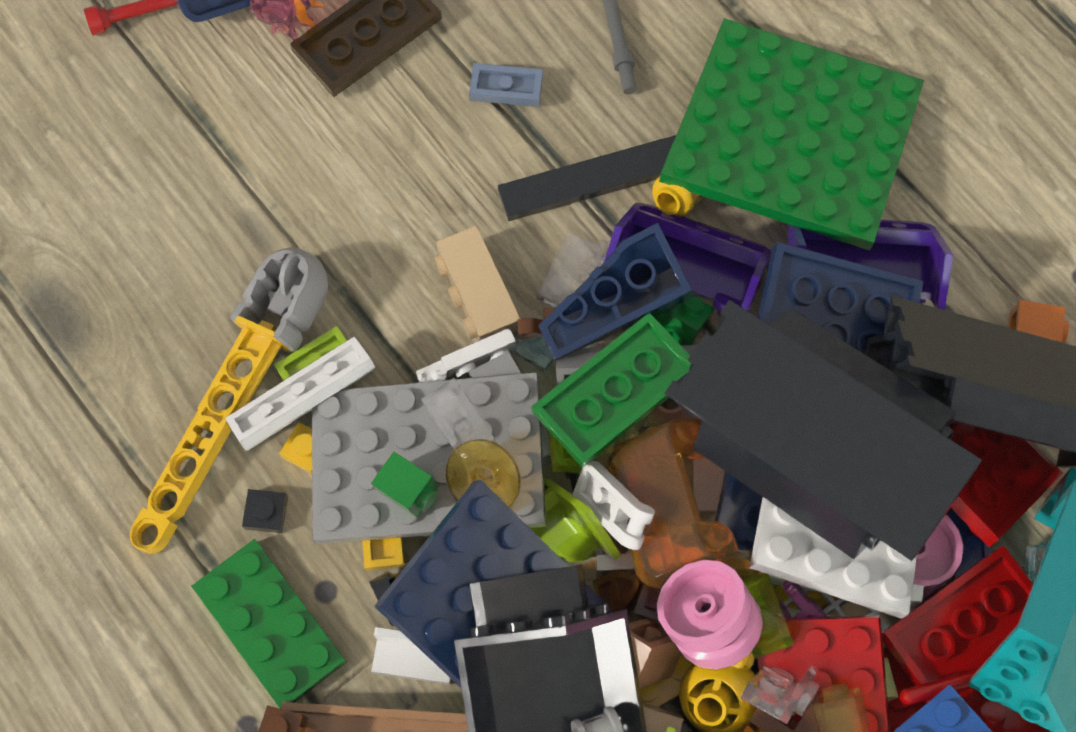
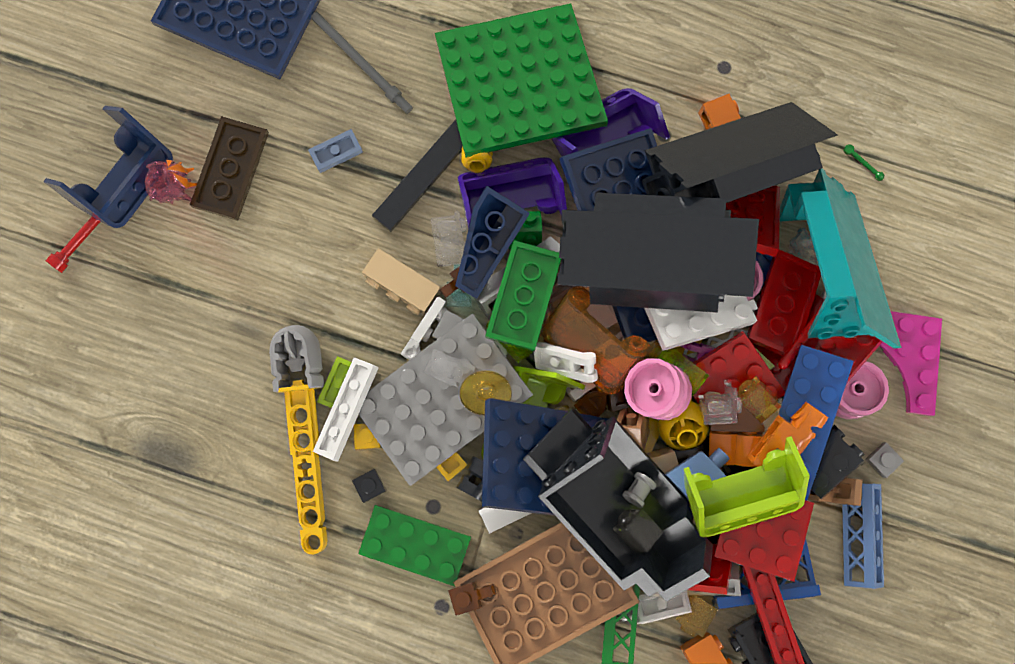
camera: 40 degrees left, 10 degrees up
green brick [371,451,440,518] -> none

